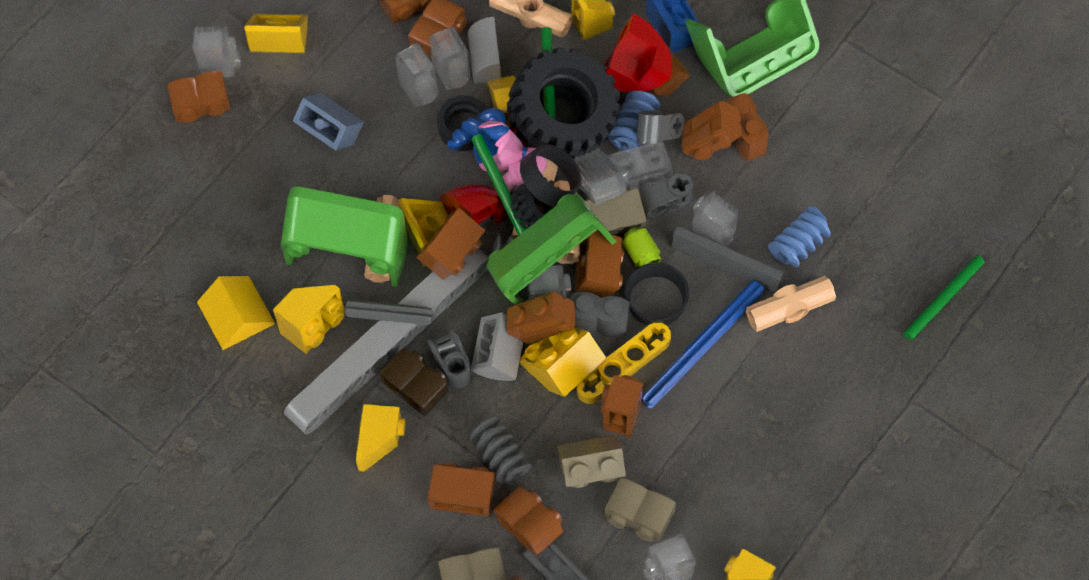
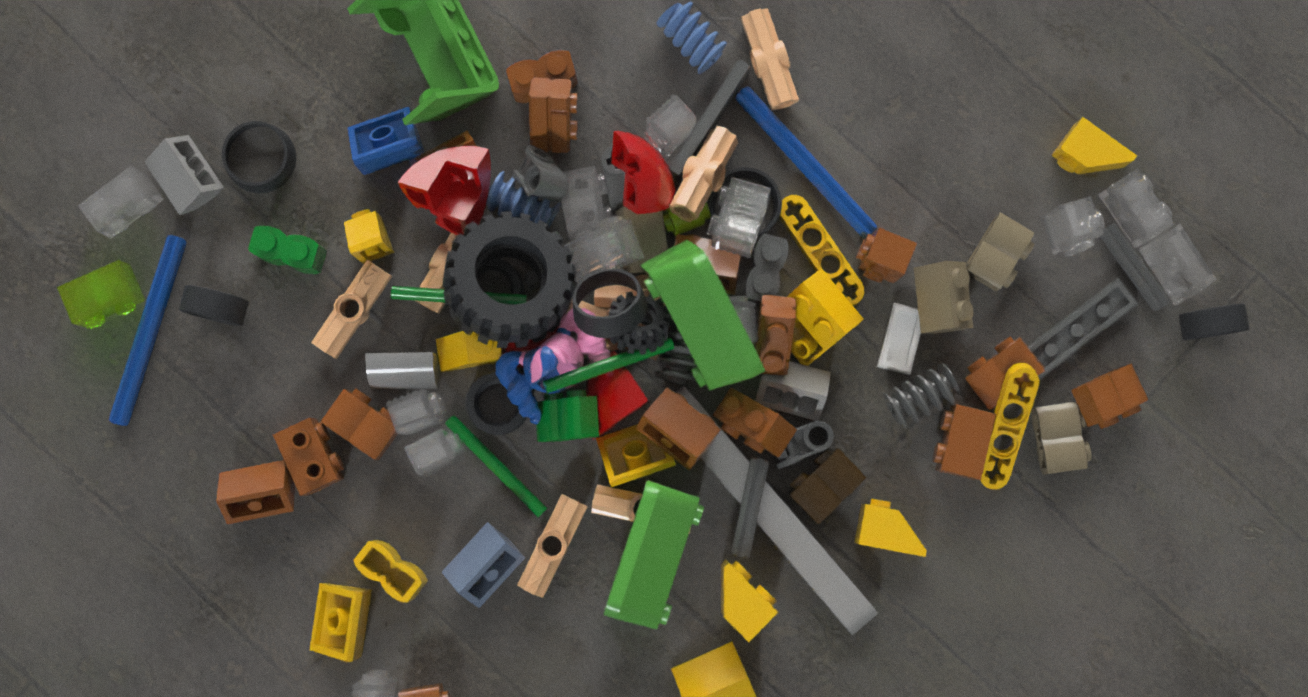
camera: 85 degrees left, 20 degrees up
none -> yellow brick [353,540,428,603]
none -> green bar [445,415,548,518]
none -> light nougat piece [517,494,588,598]
none -> green brick [536,390,599,442]
none -> red brick [611,131,675,215]
none -> light nougat piece [669,126,738,222]
none -> clear brick [708,177,771,258]
none -> dark orange brick [713,388,797,458]
none -> white tile [877,302,921,375]
none -> yellow beam [981,363,1039,490]

